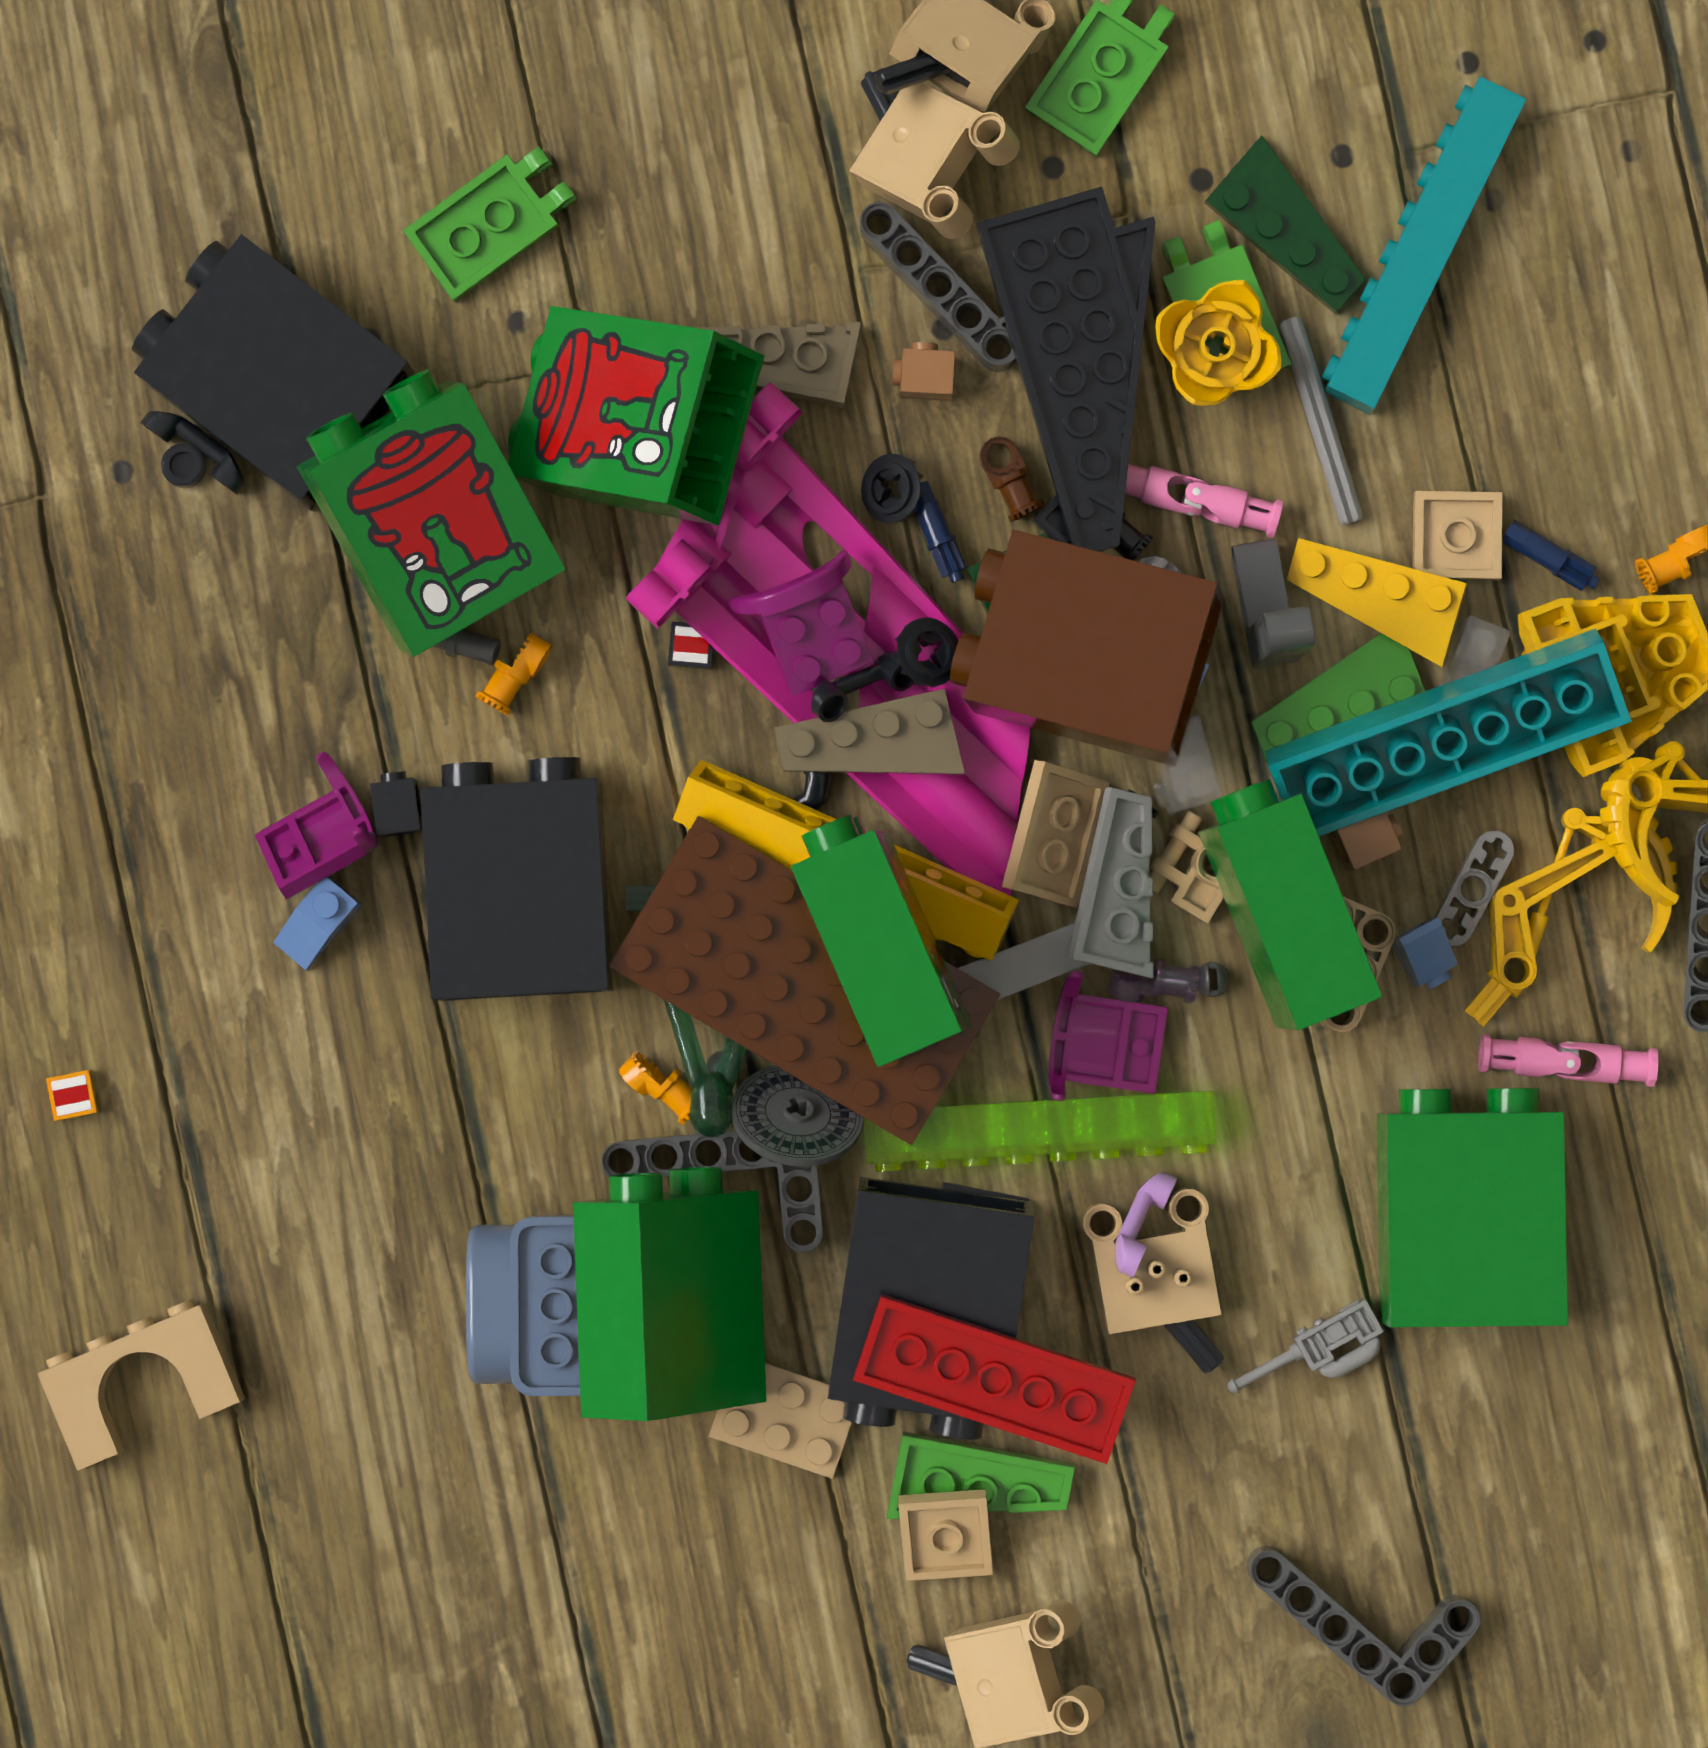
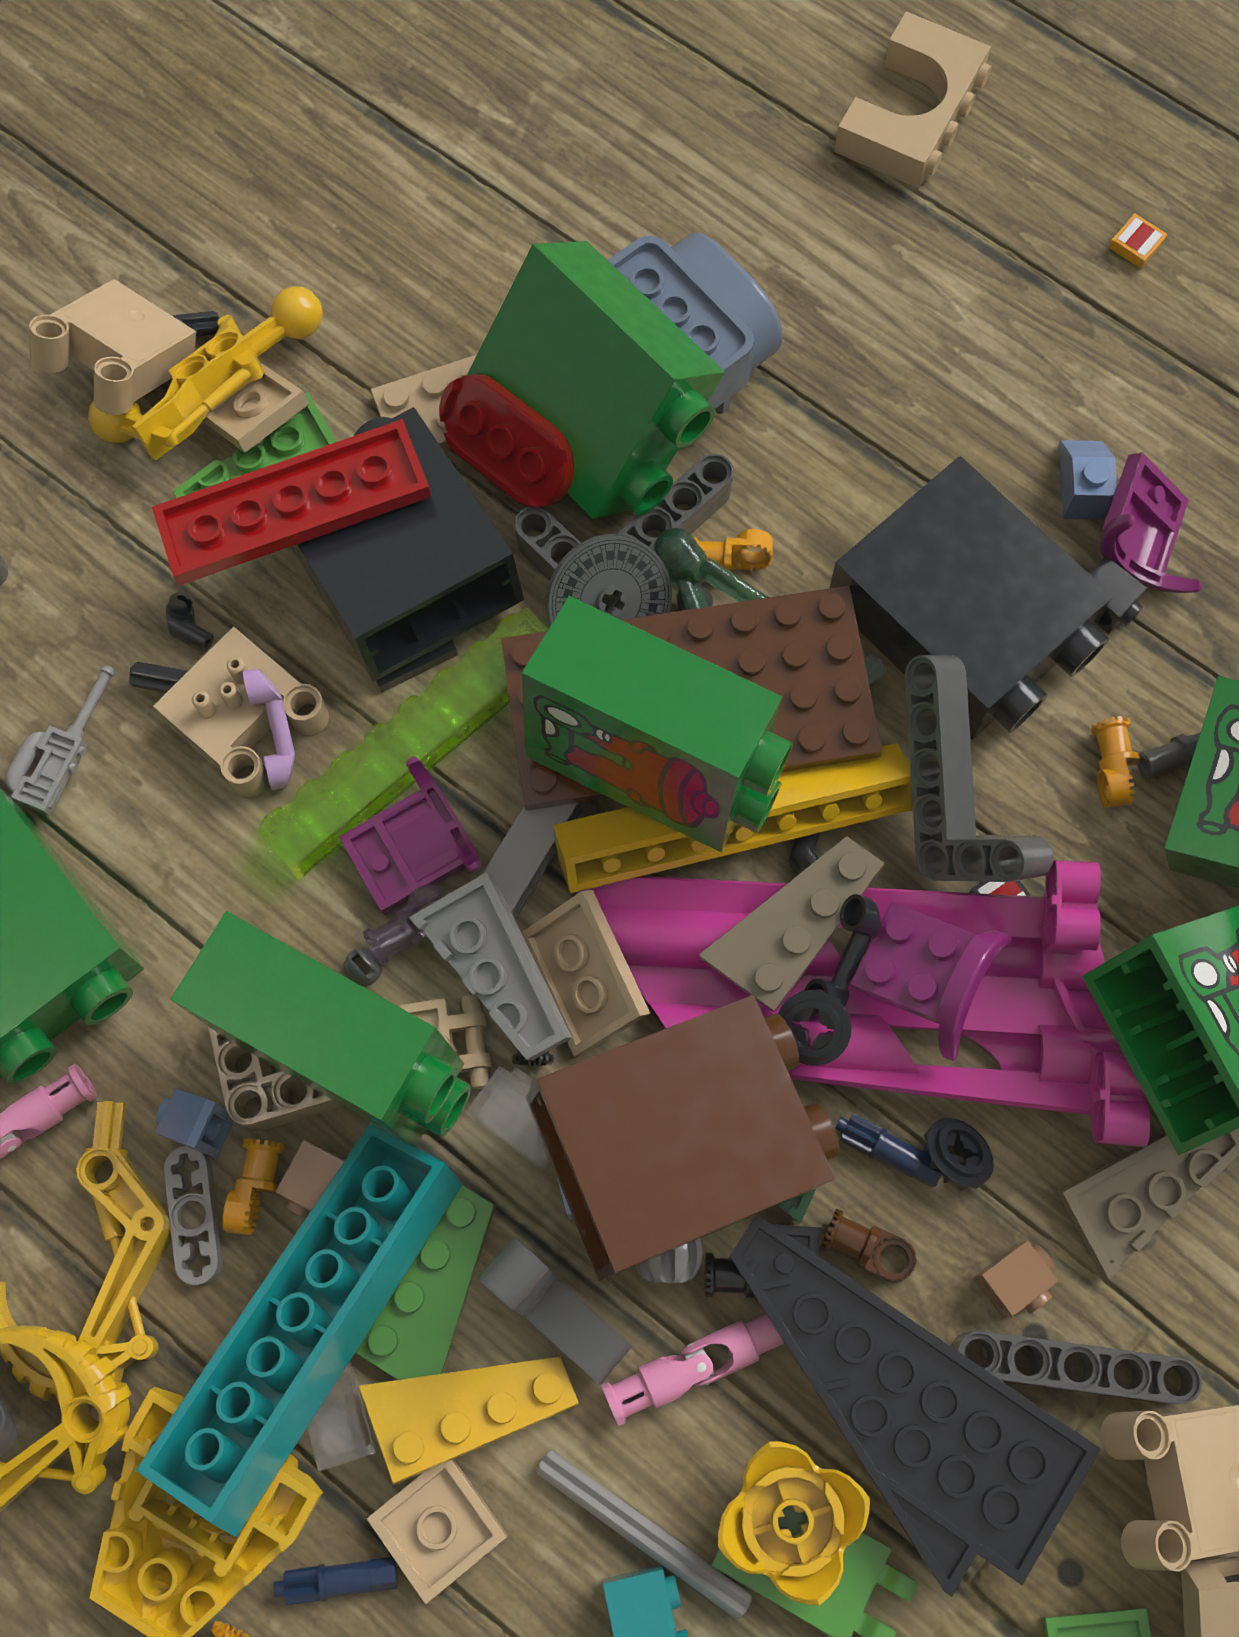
camera: 140 degrees right, 15 degrees down
none -> yellow piece [88,286,323,460]
none -> black arm [166,592,214,653]
none -> light orange connector [223,1139,285,1235]
none -> red tile [439,373,574,507]
none -> dark grey beam [905,655,1053,882]

